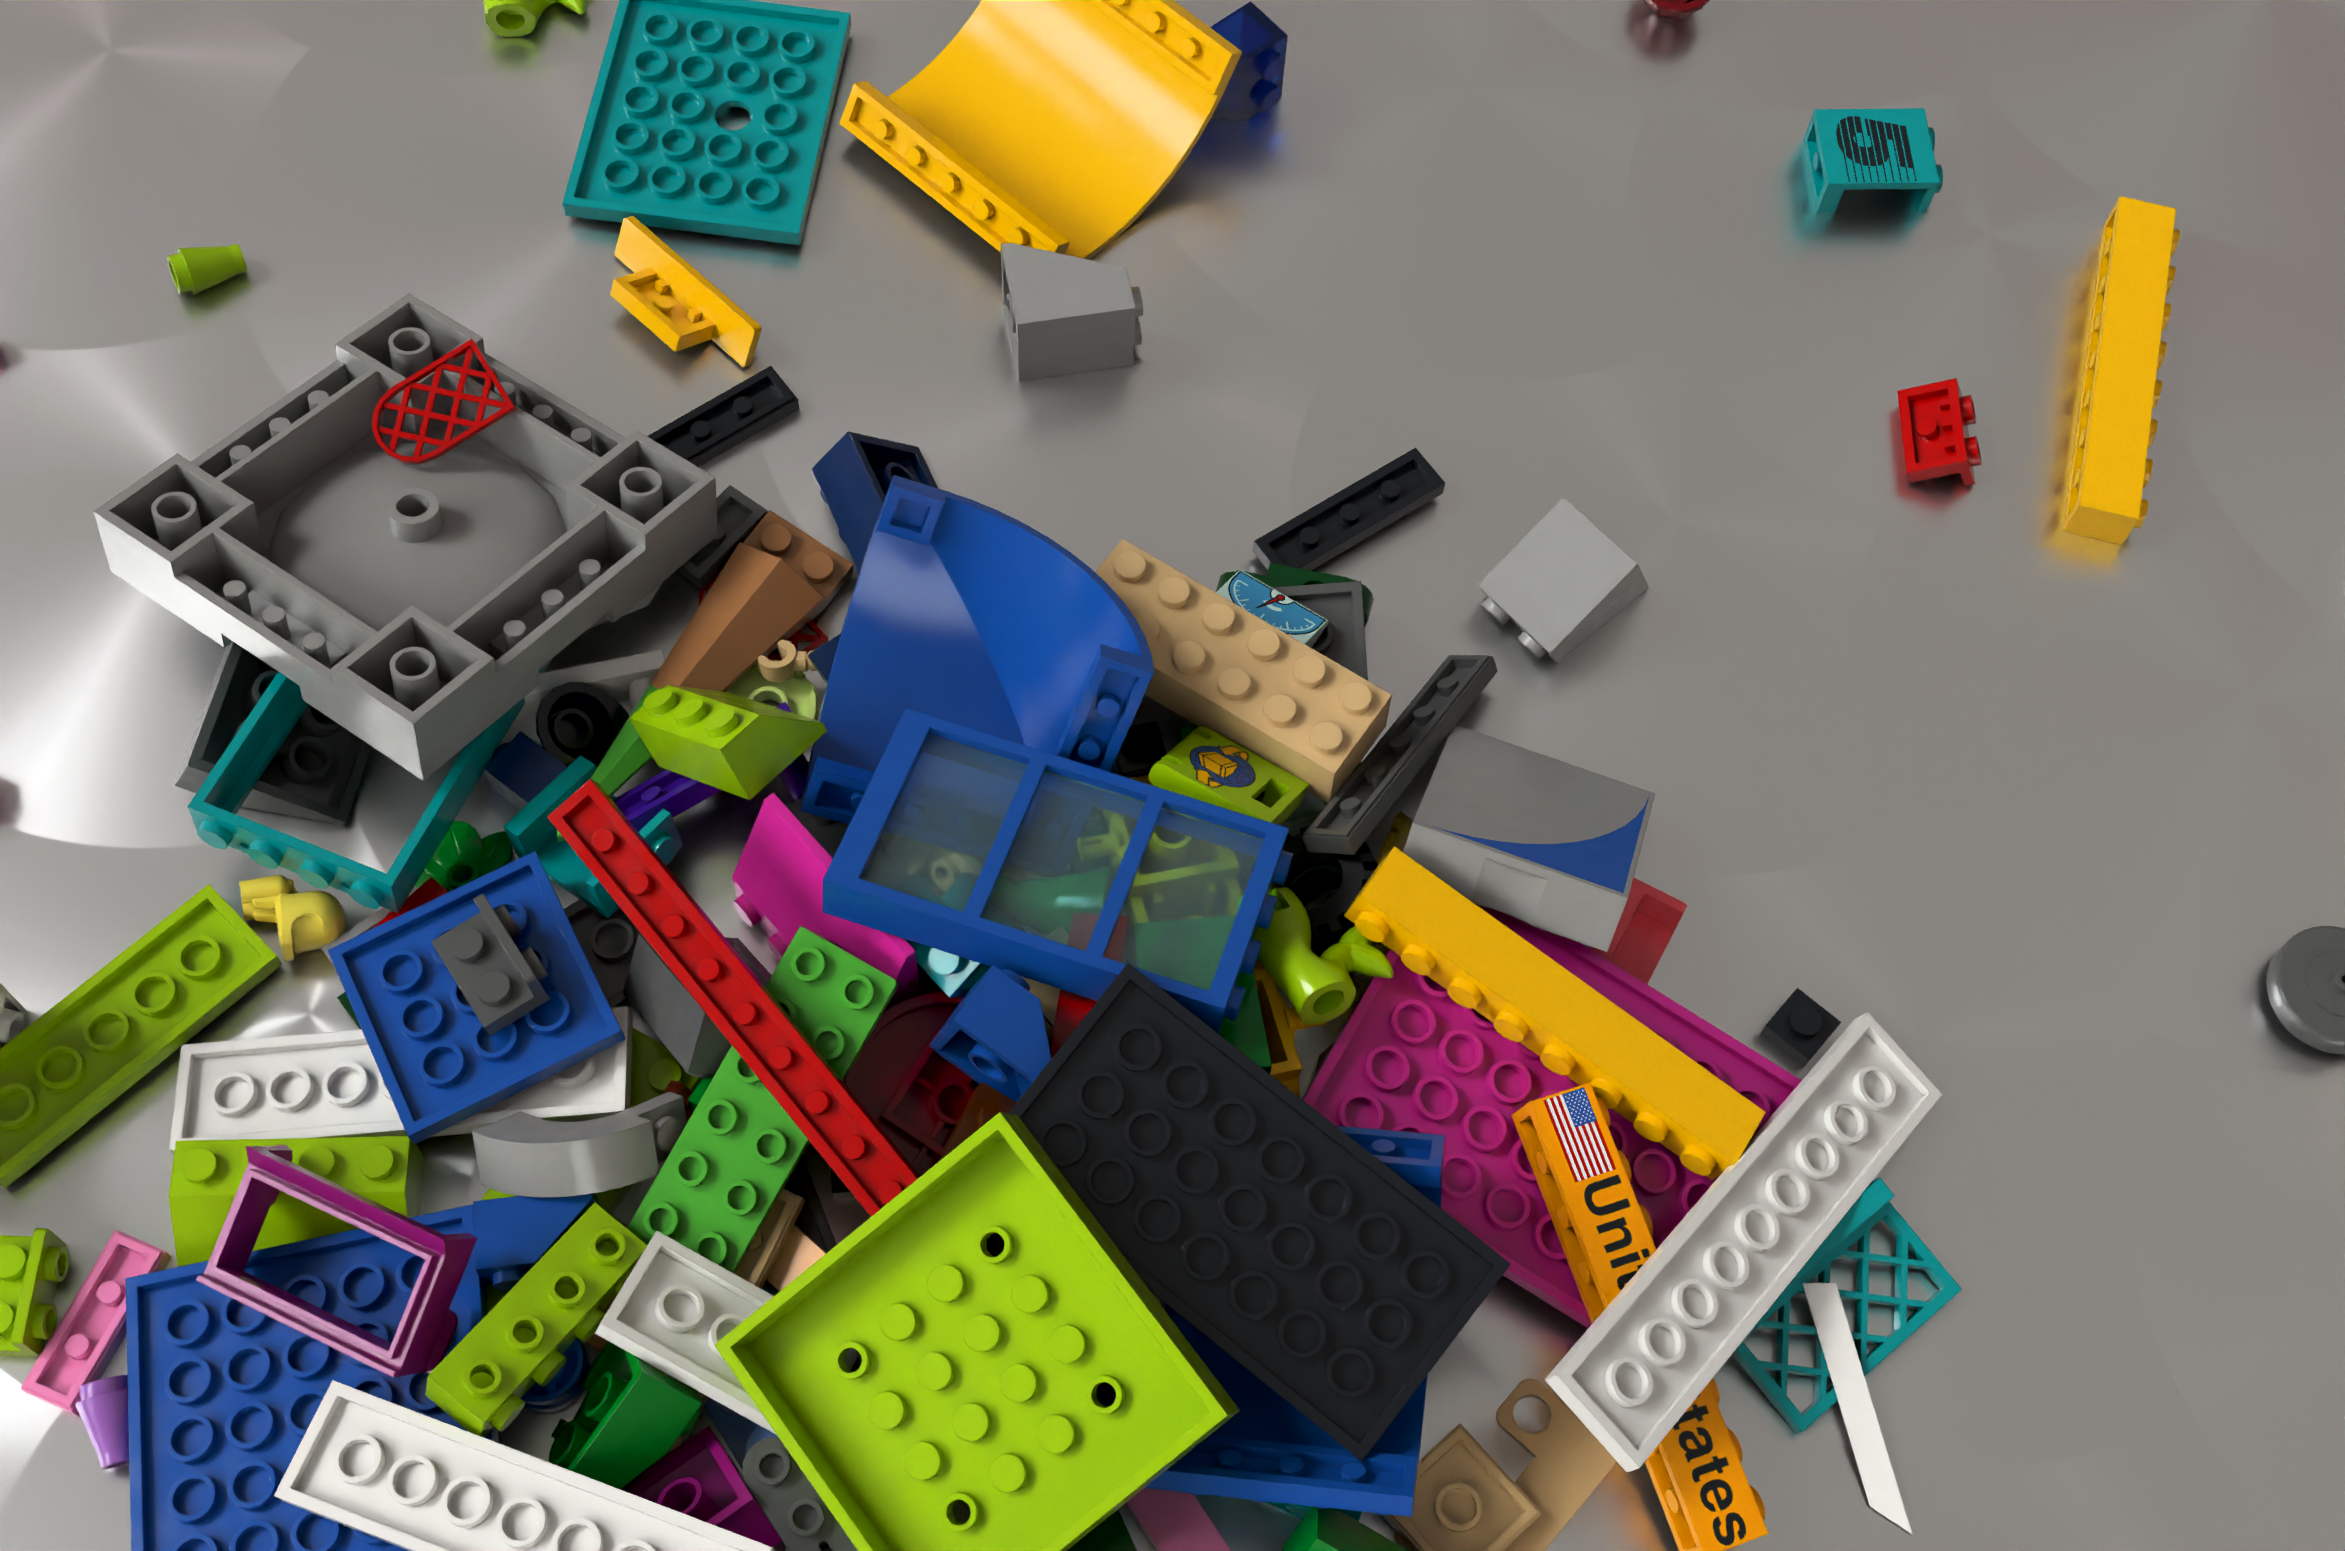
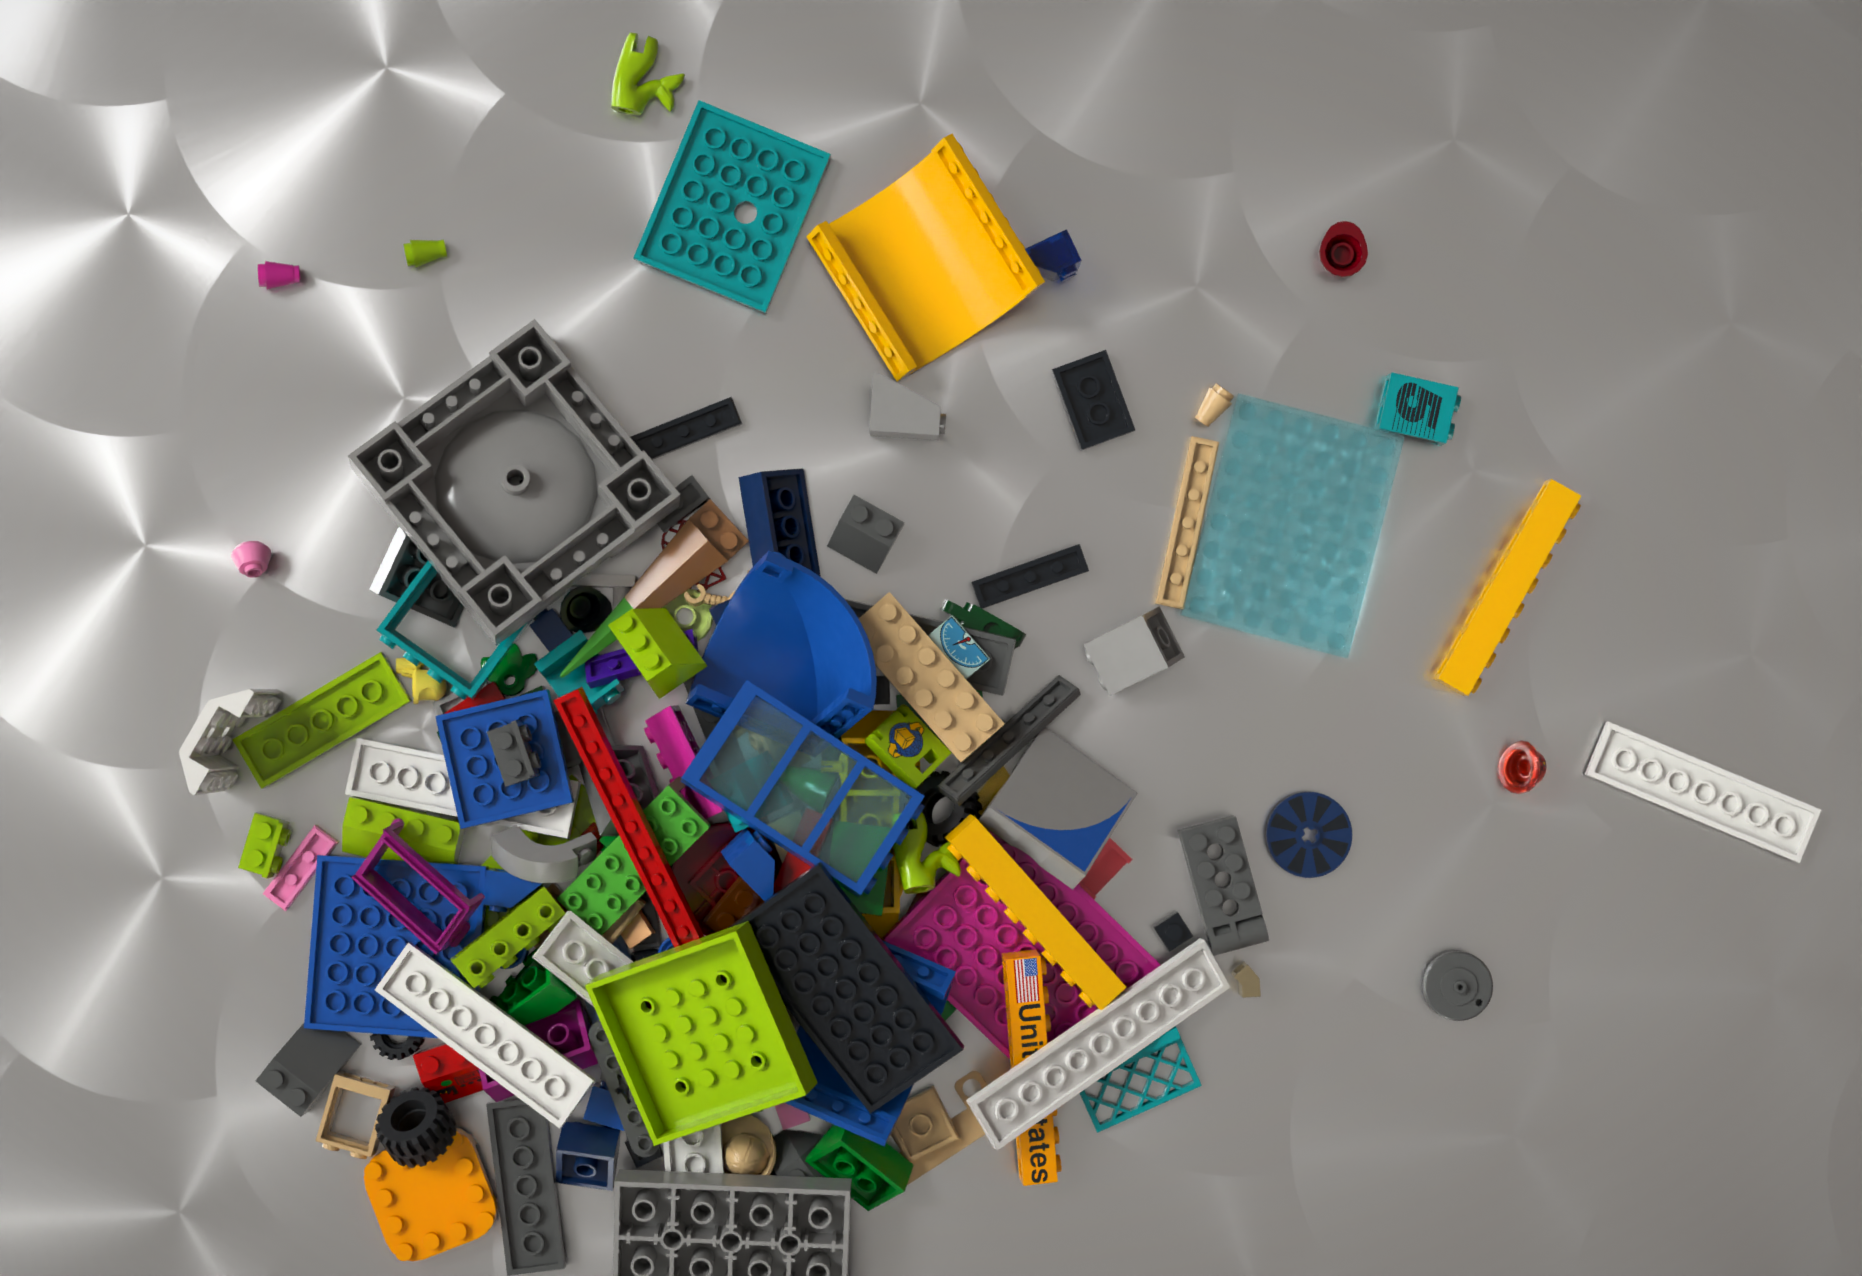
camera: 20 degrees right, 25 degrees up
medium lavender cone [75,1375,129,1470] -> none
red window [372,339,517,464] -> none
yellow bracket [610,216,762,368] -> none
white sticker [1802,1283,1913,1535] -> none
red bracket [1897,378,1982,486] -> none
none -> dark grey slope [827,495,904,574]
none -> black plate [1052,350,1135,451]
none -> tan tile [1155,436,1220,610]
none -> dark grey hinge [1177,815,1269,956]
none -> clear light blue plate [1181,393,1405,658]
none -> tan cone [1195,383,1234,427]
none -> dark tan piece [1230,961,1261,998]
none -> dark blue piece [1266,792,1352,878]
none -> clear red hat [1498,740,1547,794]

